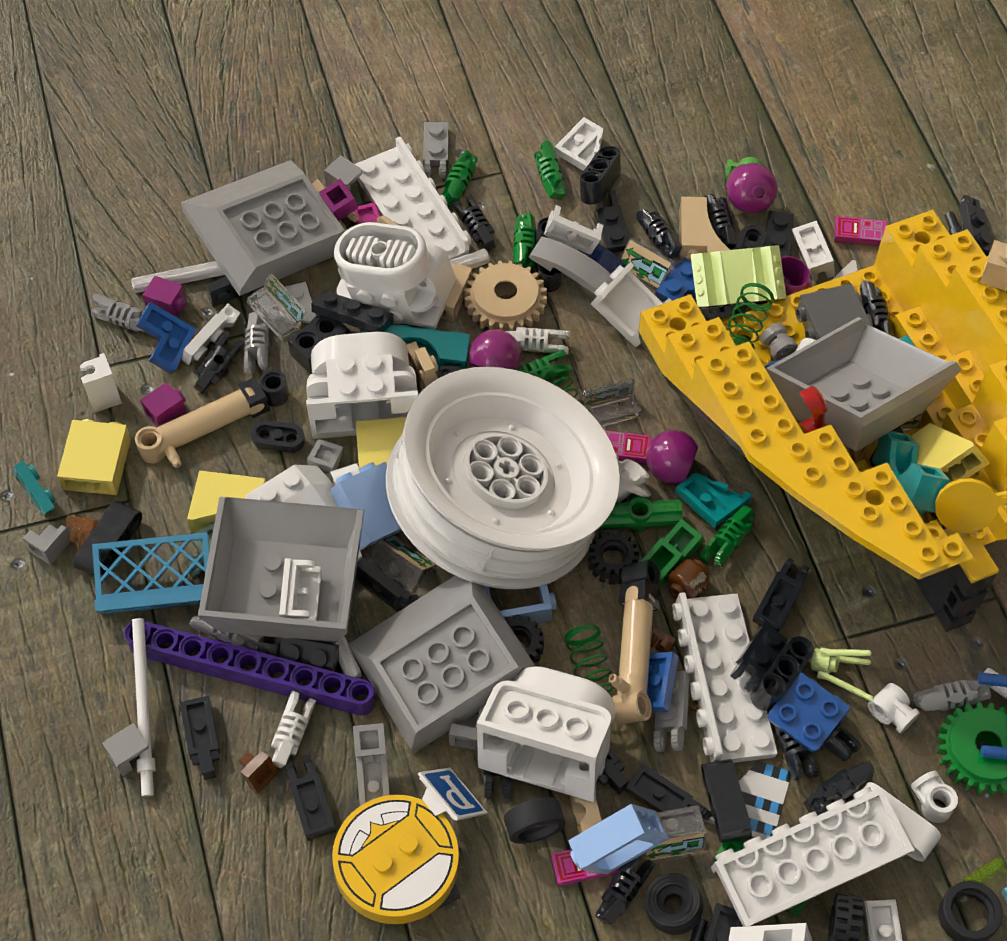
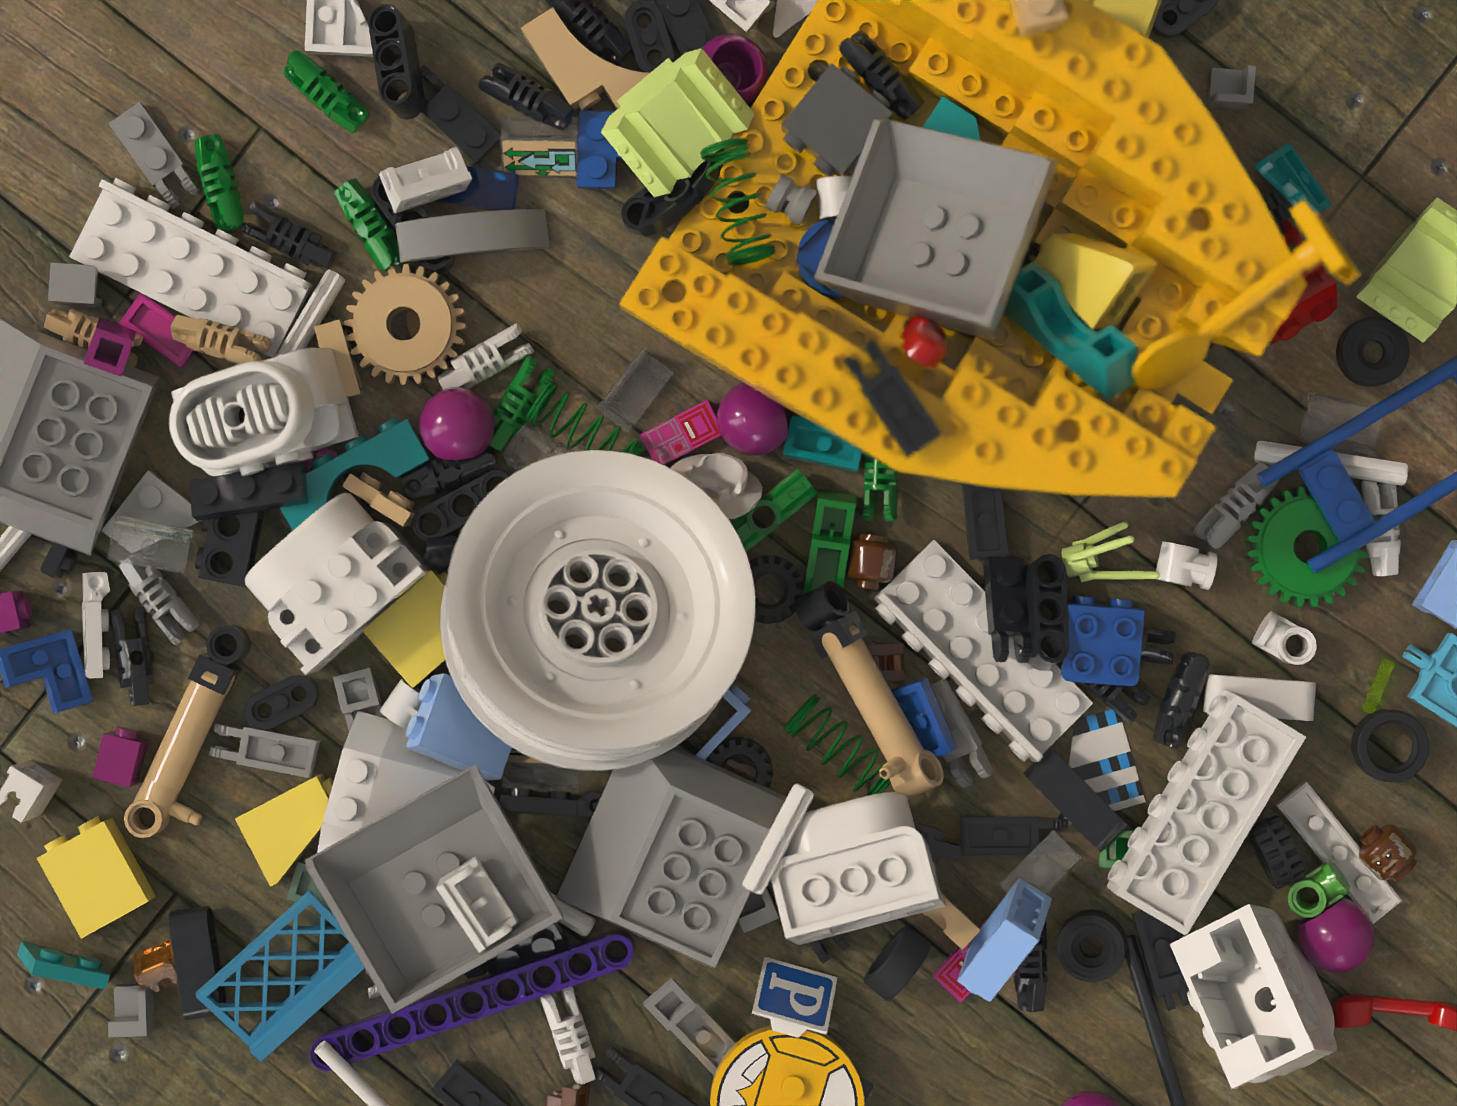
camera: 40 degrees left, 30 degrees up
white panel [591,262,672,348] -> none
none -> light grey hinge [209,723,321,778]
none -> white axle [743,784,814,895]
none -> black hinge [842,340,942,458]

